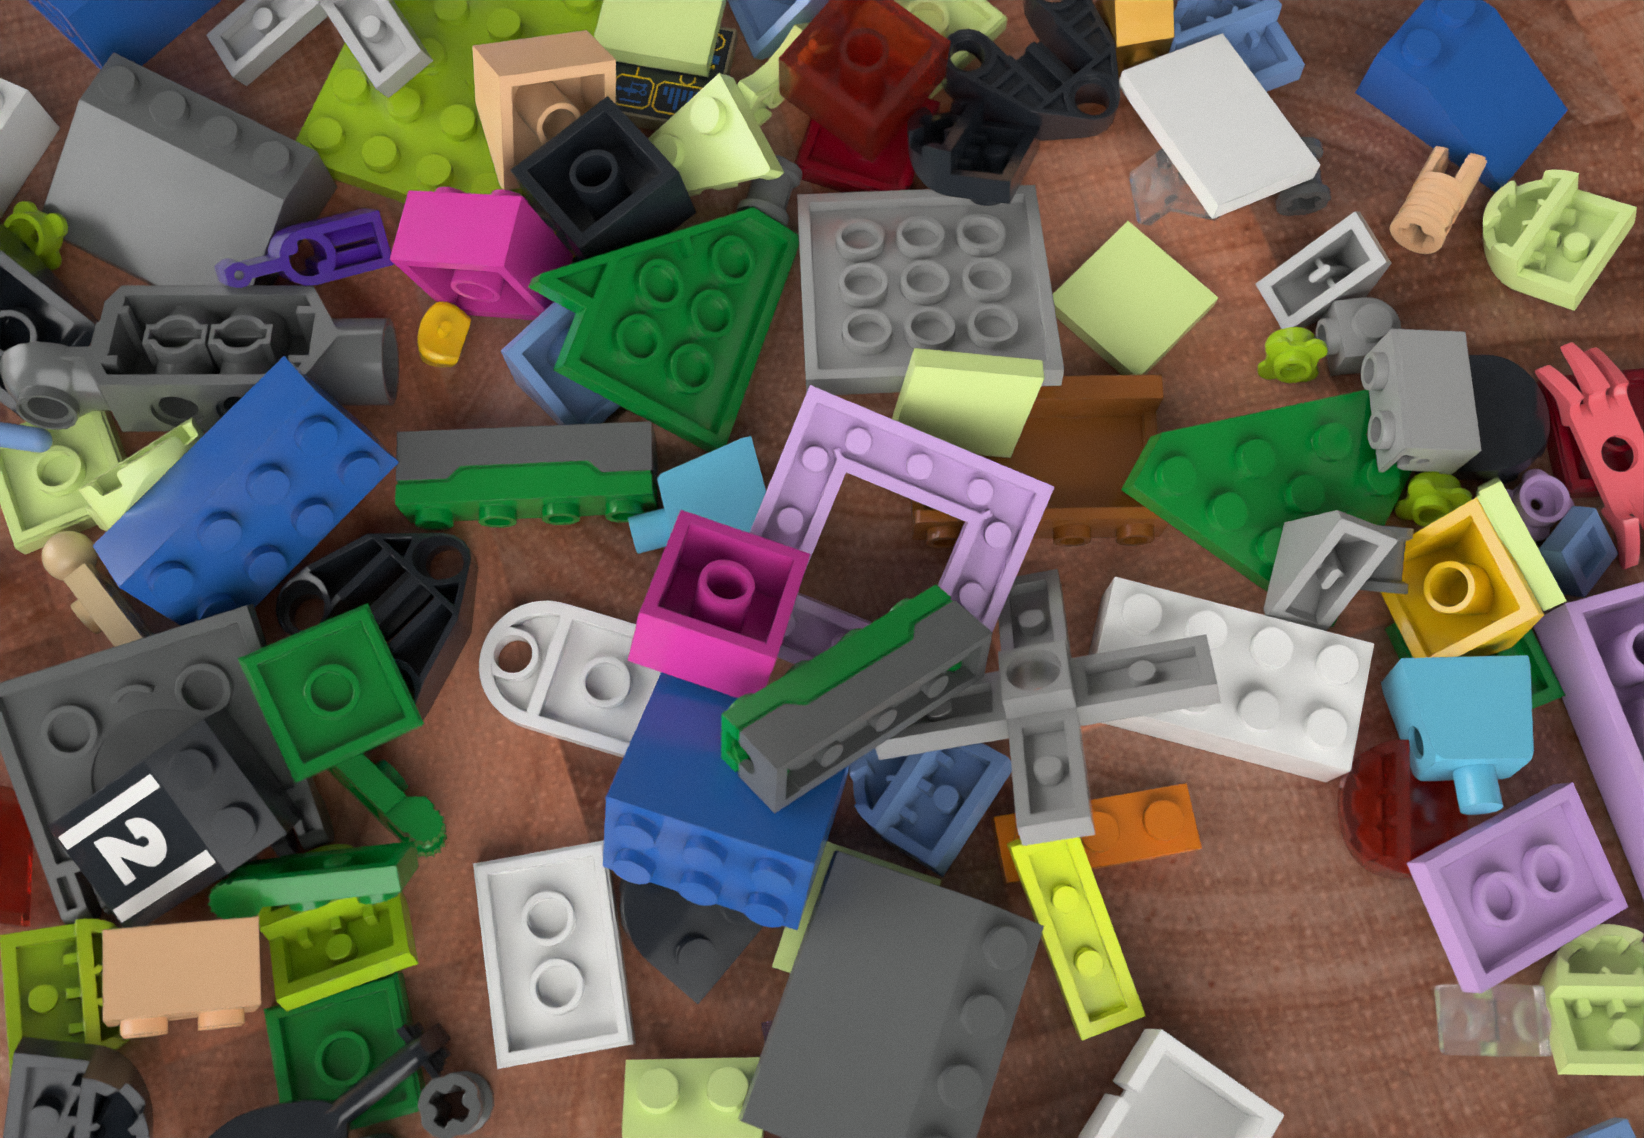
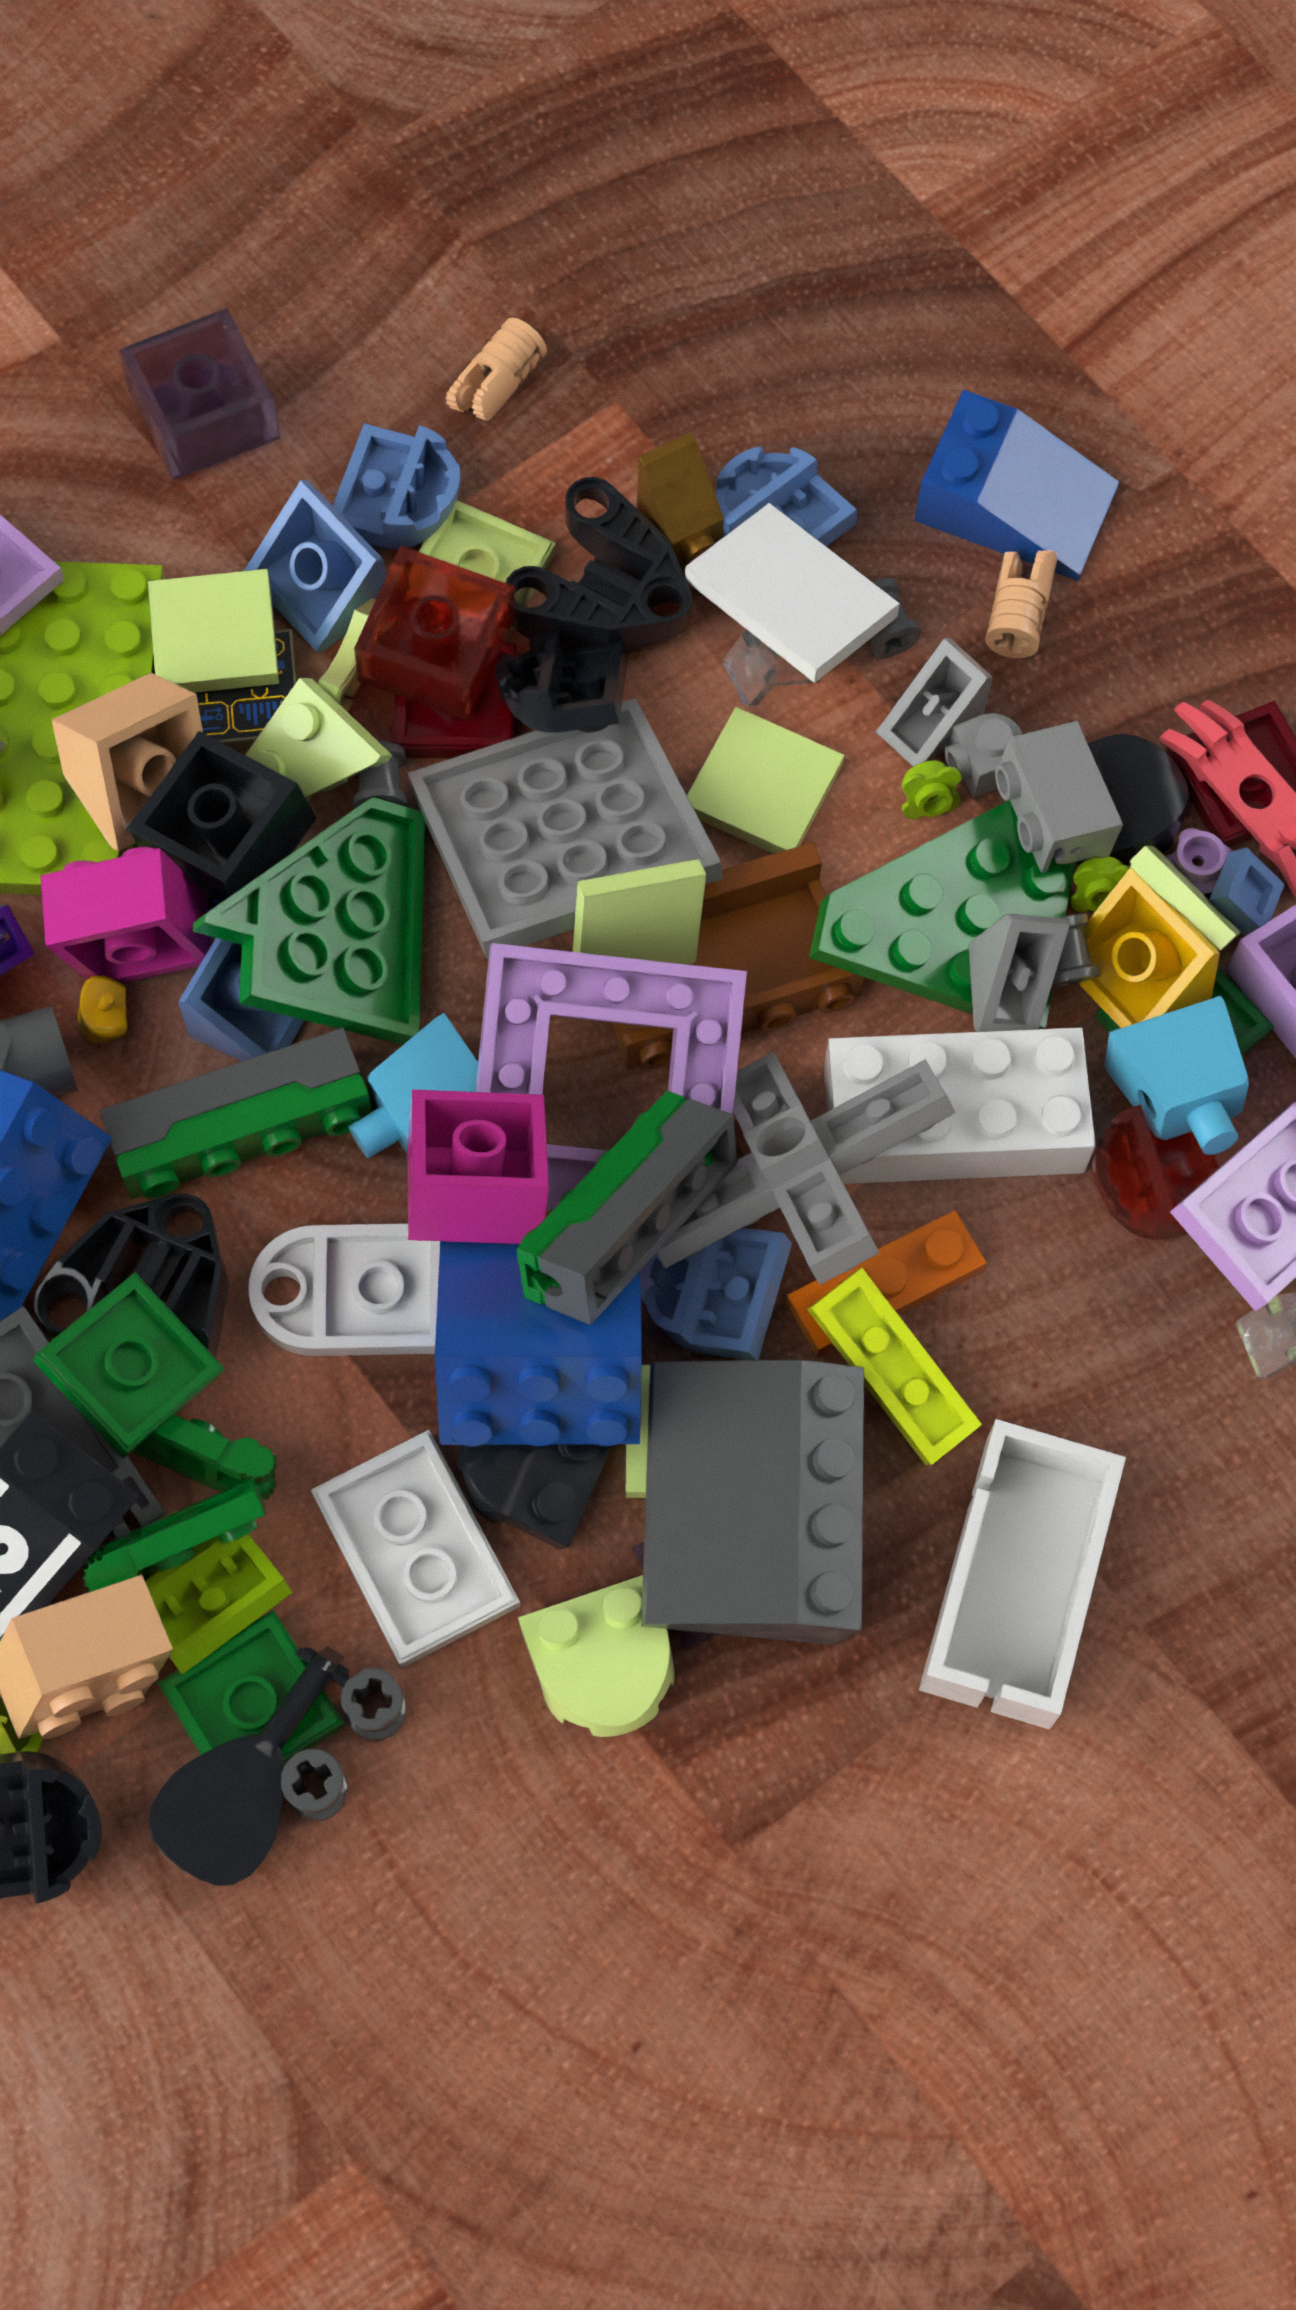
camera: 20 degrees left, 5 degrees down
yellowish green slope [1483,170,1637,311] -> none

